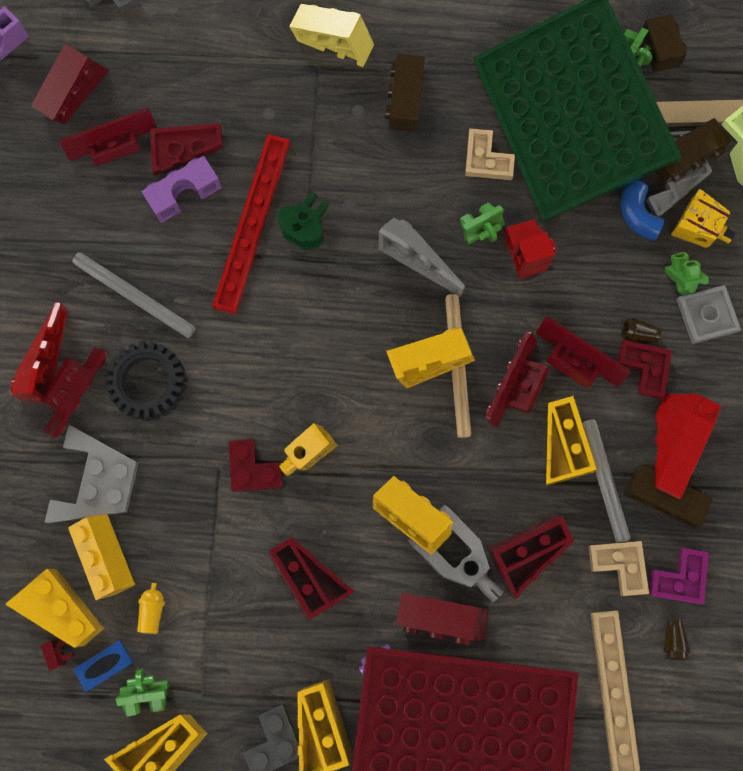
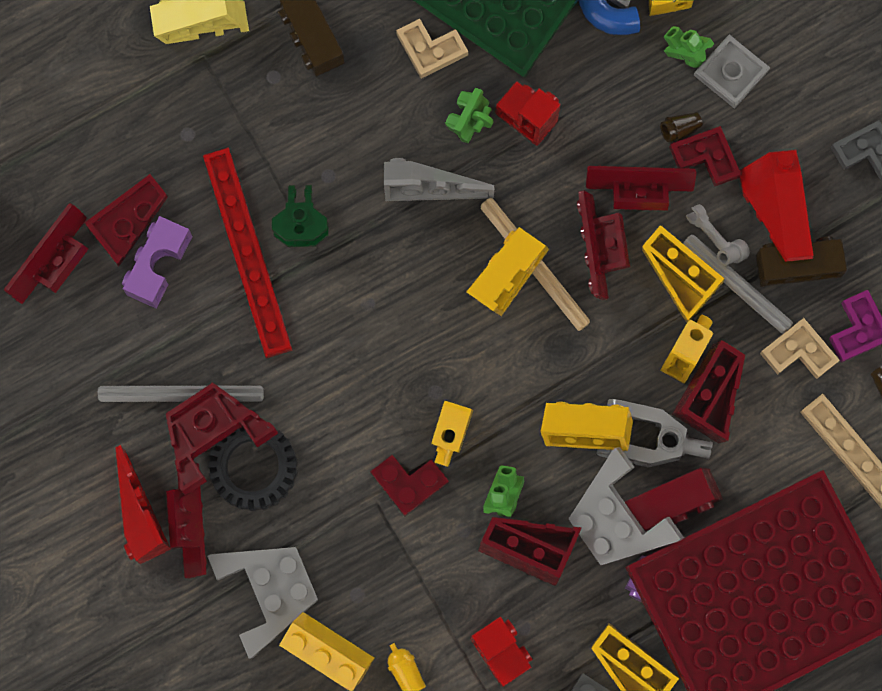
camera: 35 degrees left, 0 degrees up
none -> dark red wing [166,382,278,495]
none -> red brick [470,617,533,687]
none -> bright green hips [483,466,524,517]
none -> light grey wing [569,447,684,565]
none -> yellow torso [660,314,713,384]
none -> light grey brick [686,204,750,266]

